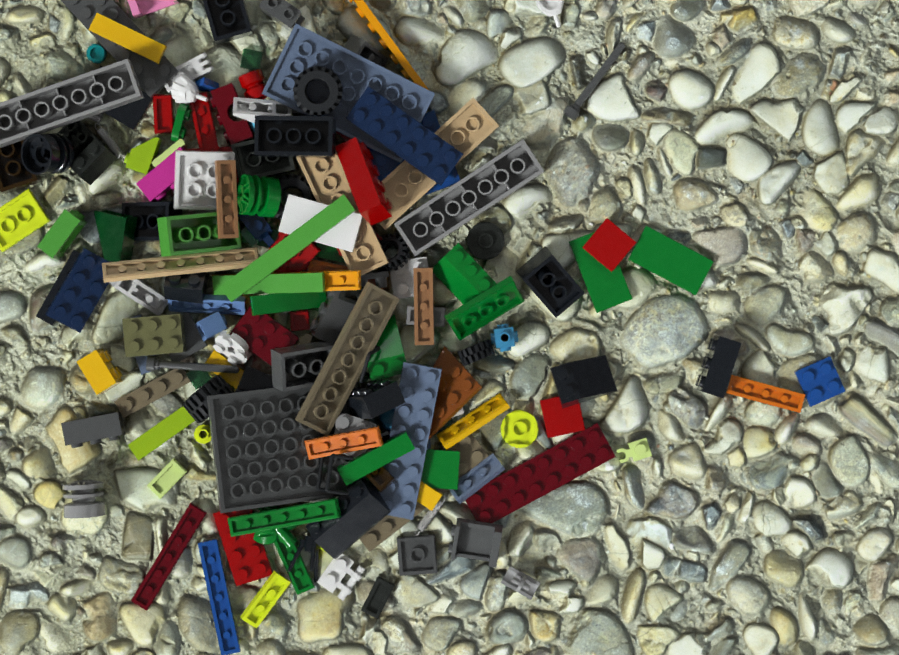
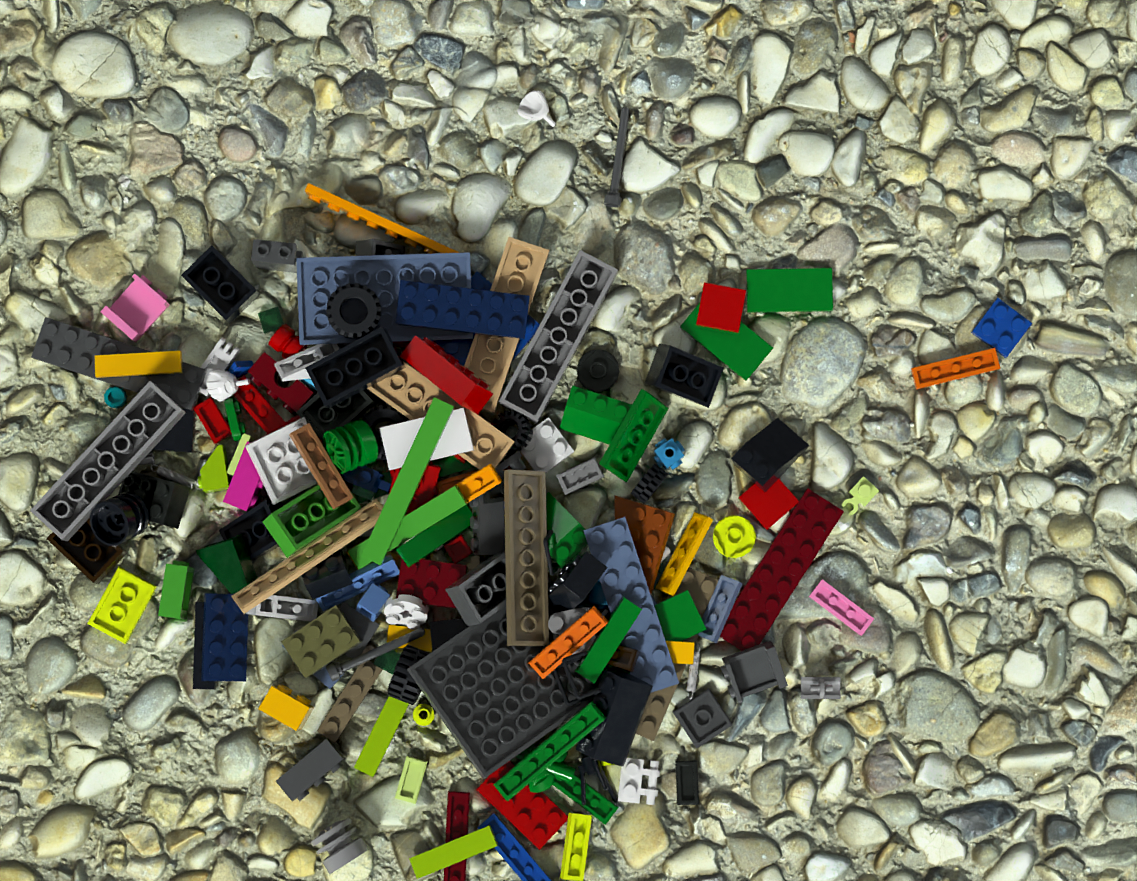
camera: 25 degrees left, 5 degrees down
medium nougat plate [413,268,434,345] -> none
black brick [695,335,742,398] -> none
none -> lime tile [409,825,498,879]
none -> bright pink plate [809,579,874,636]

